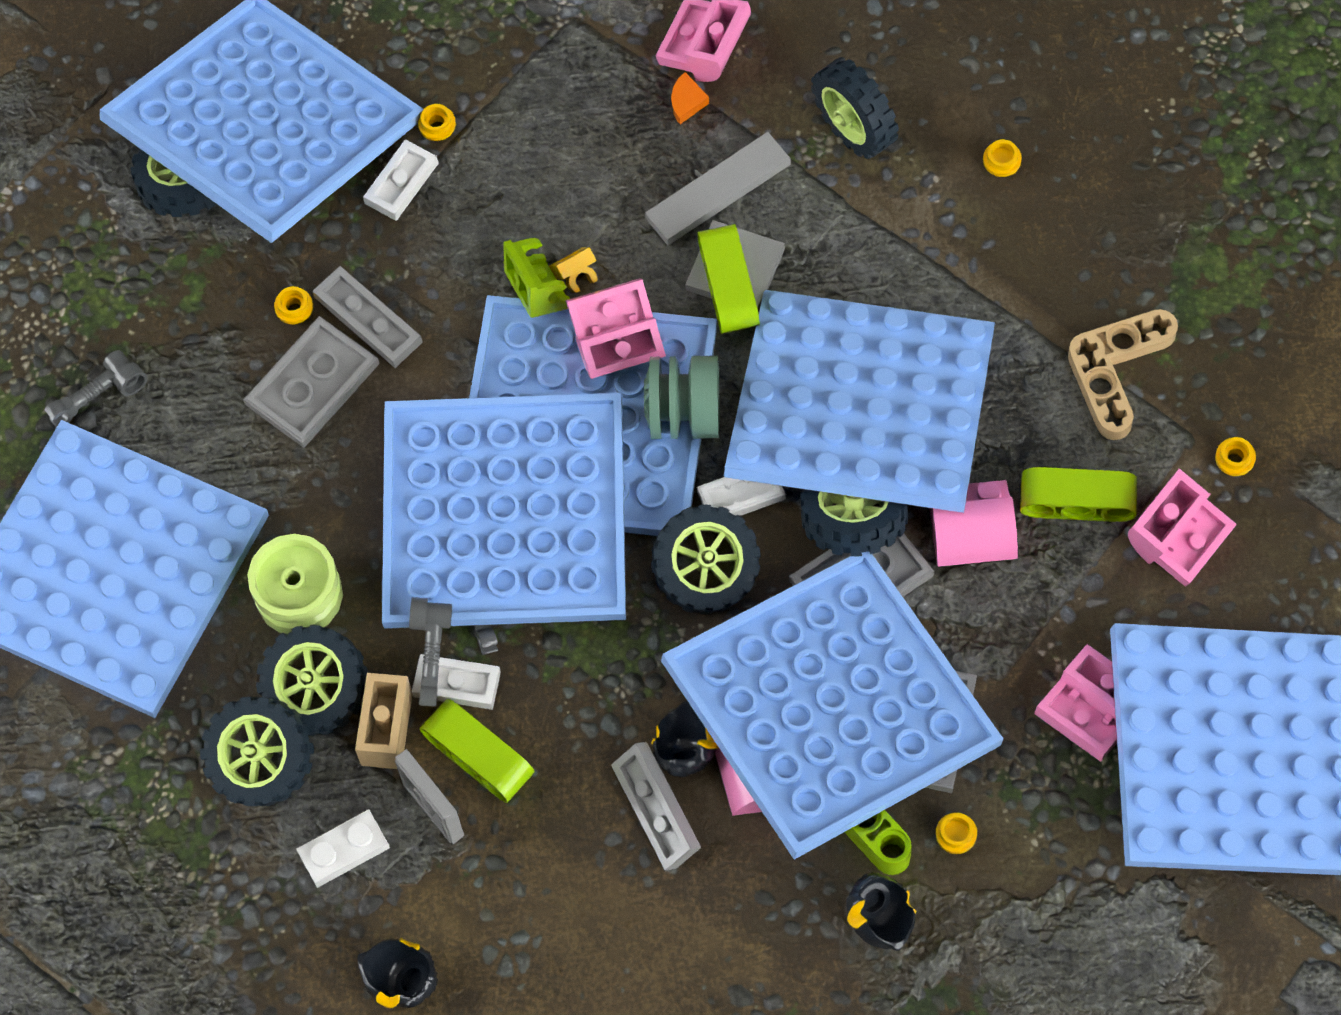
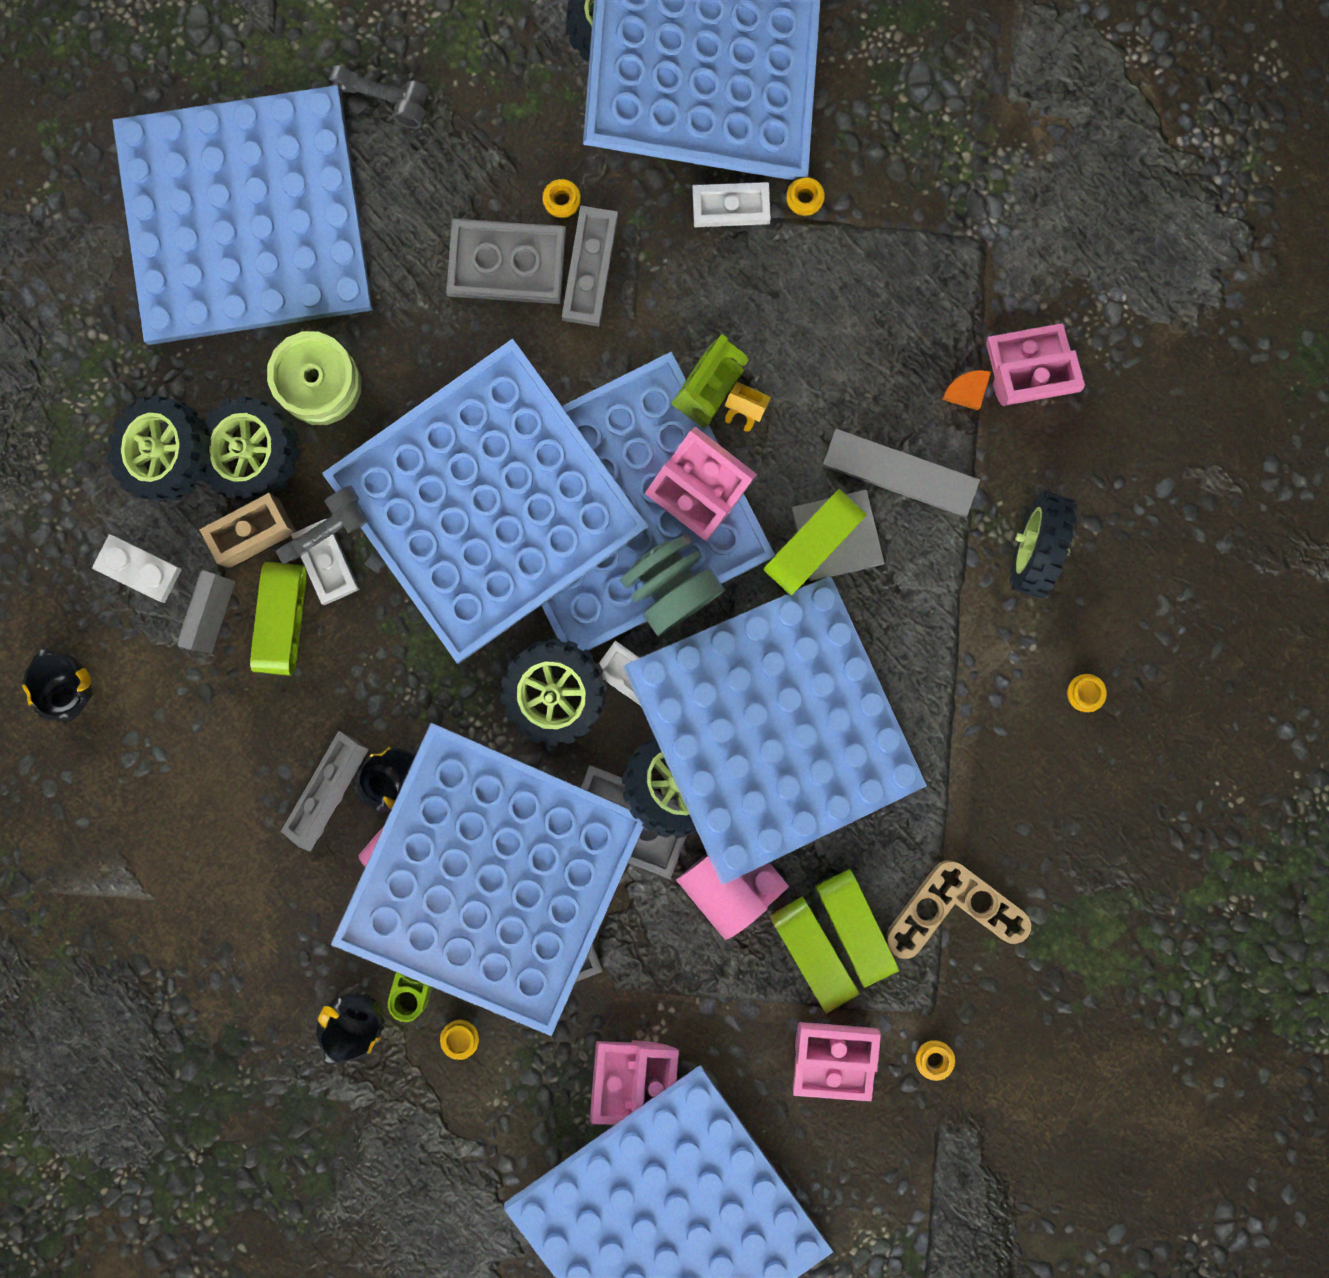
camera: 50 degrees right, 20 degrees up
none -> lime beam [815,869,899,988]

